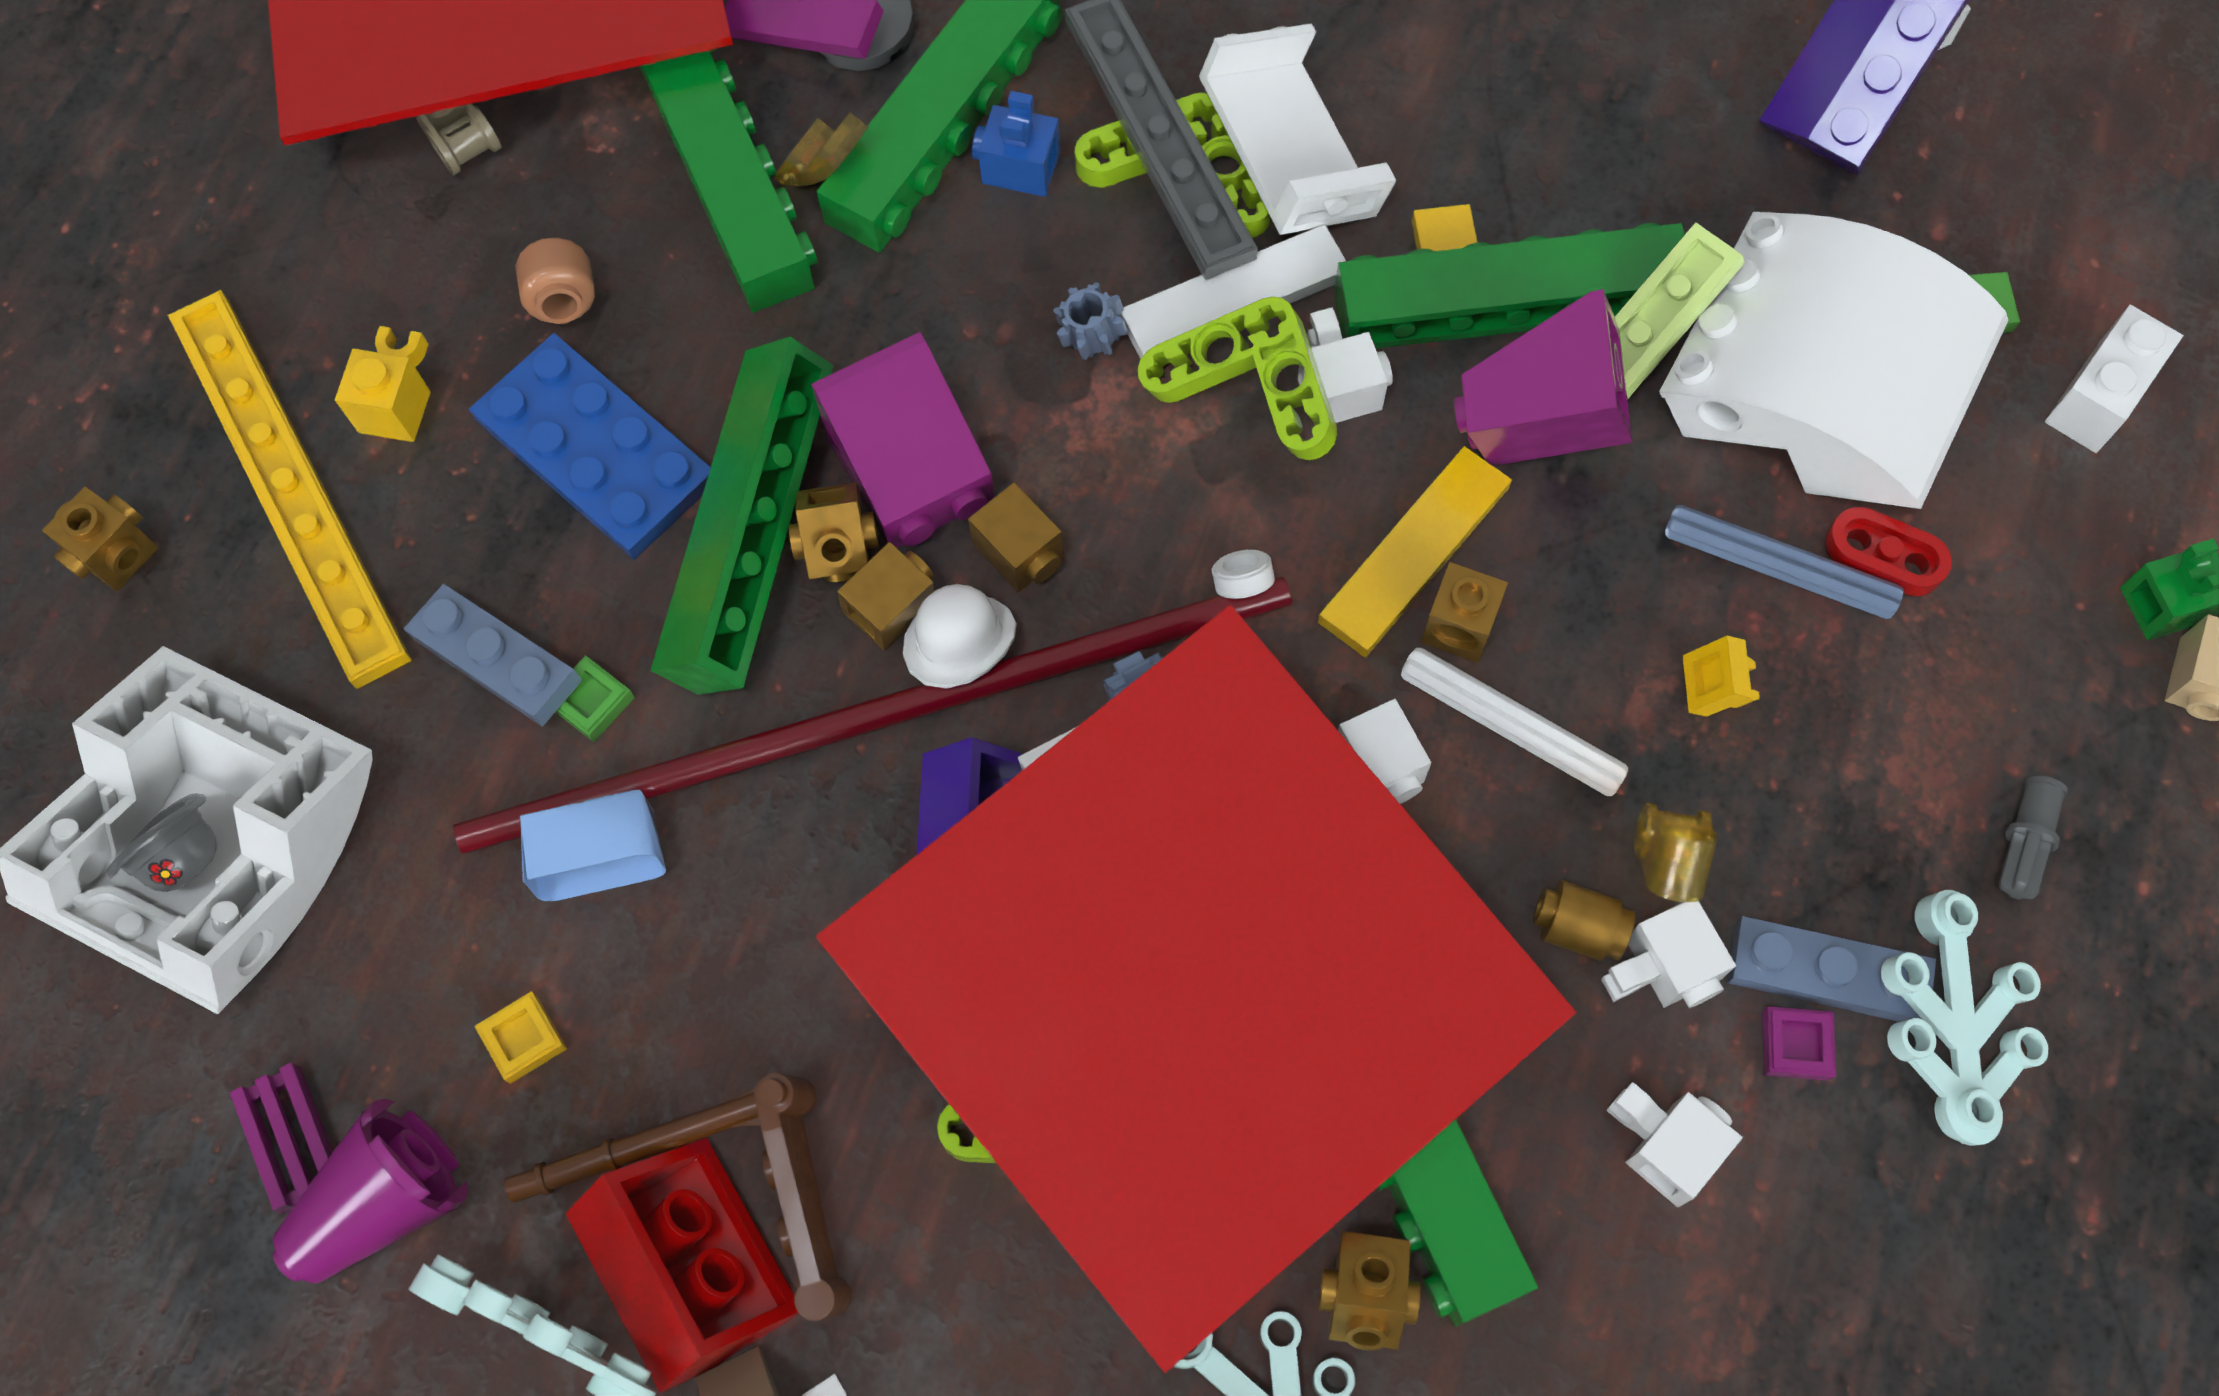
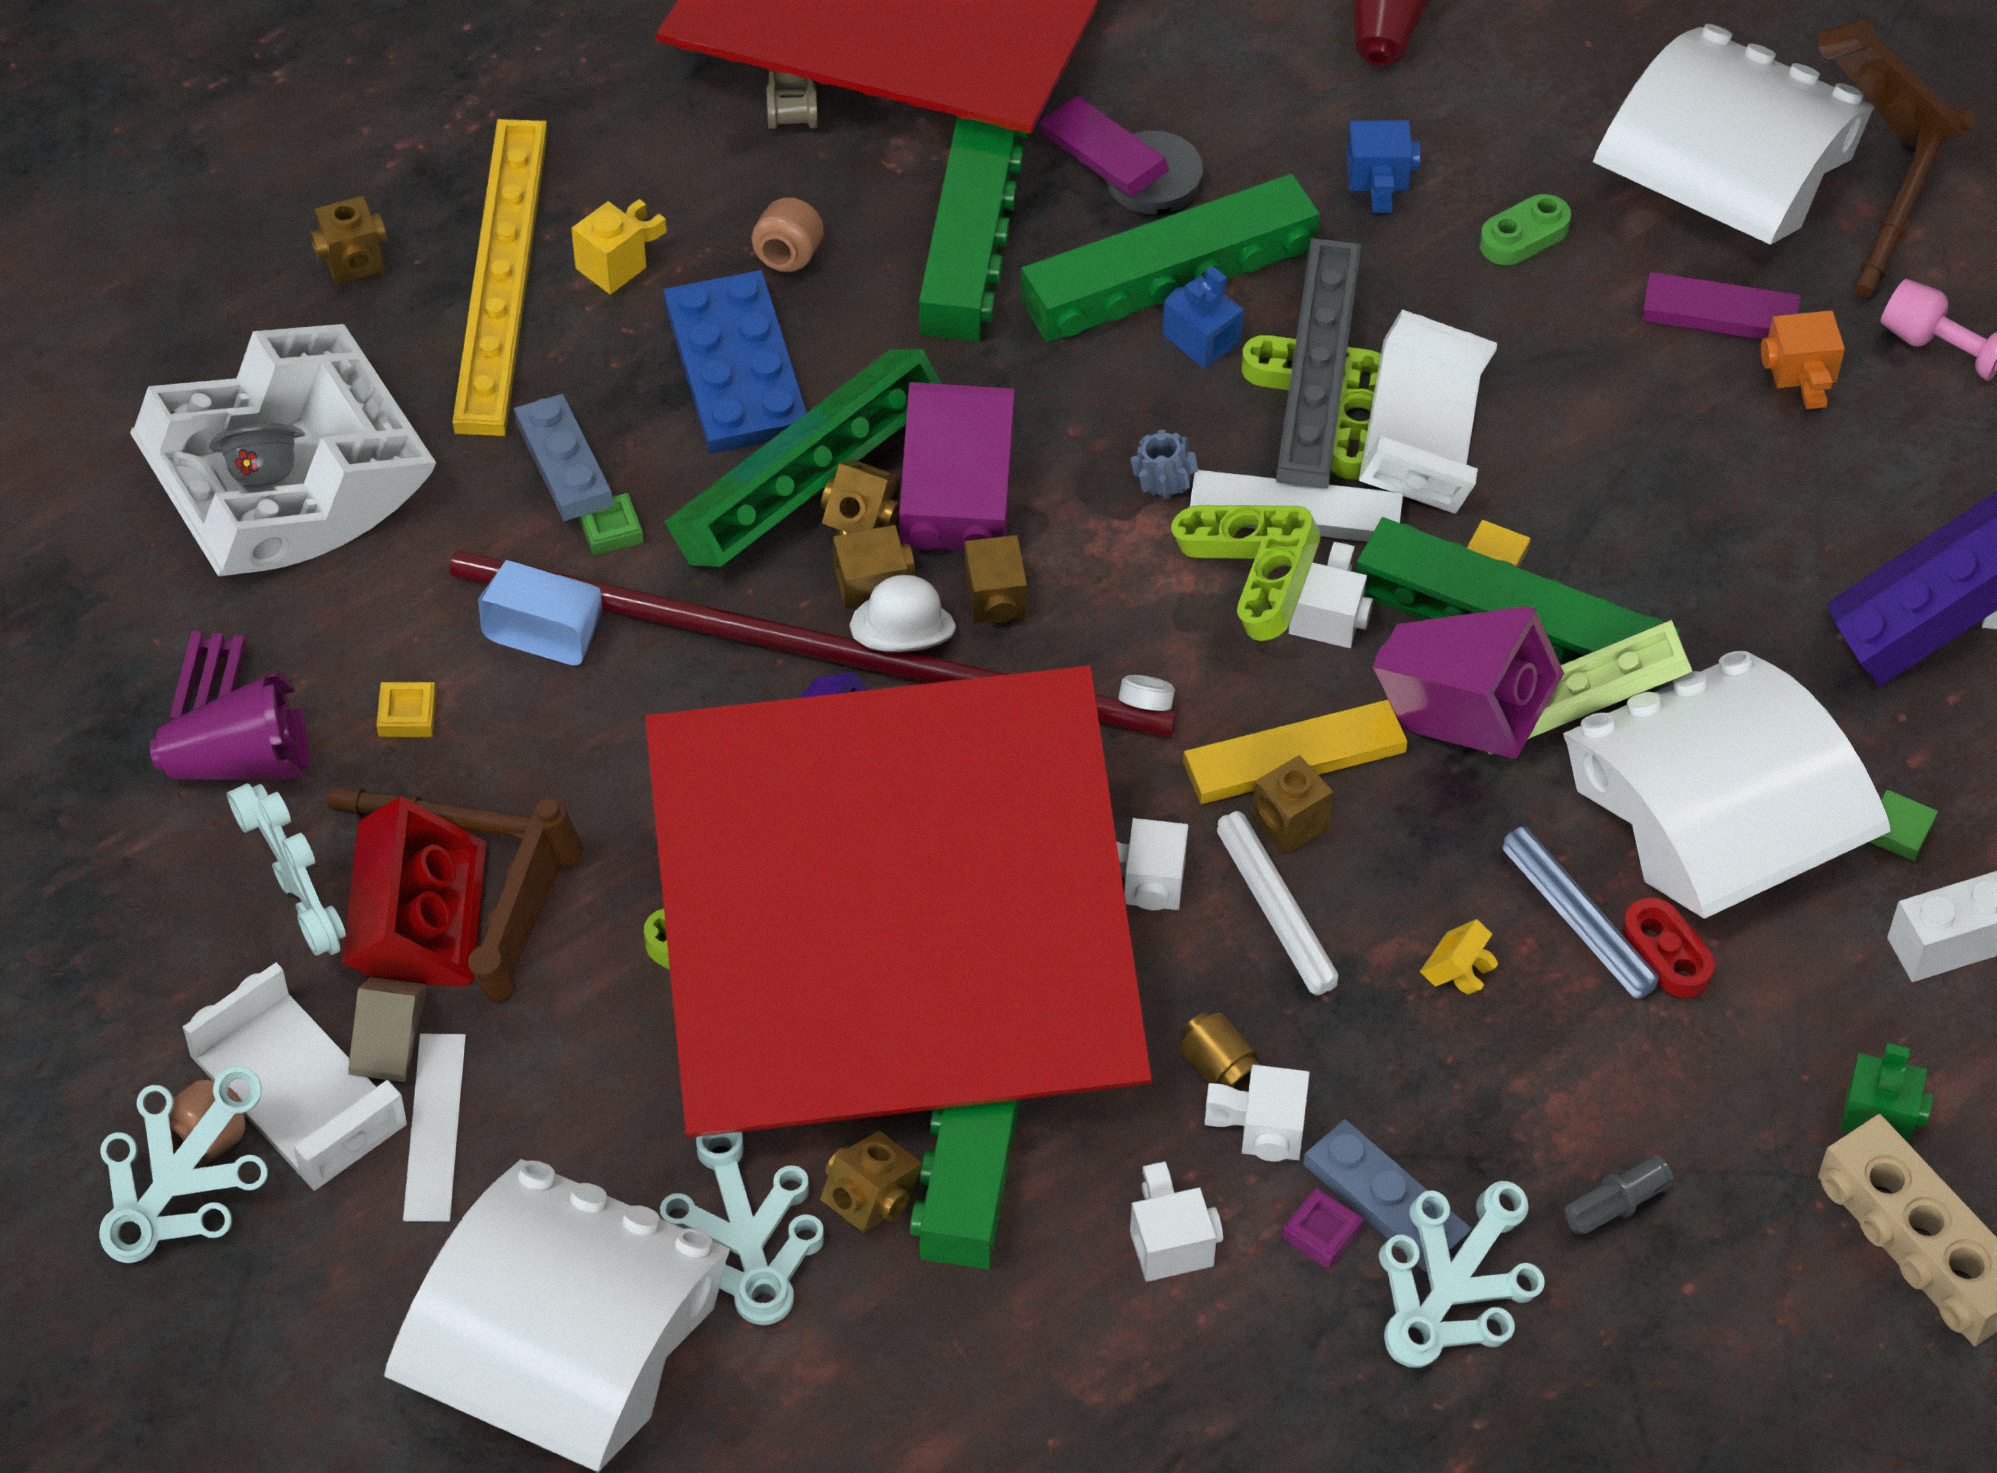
camera: 30 degrees right, 15 degrees down
clear yellow slope [774,112,868,186] -> none
clear yellow piece [1635,802,1718,902] -> none

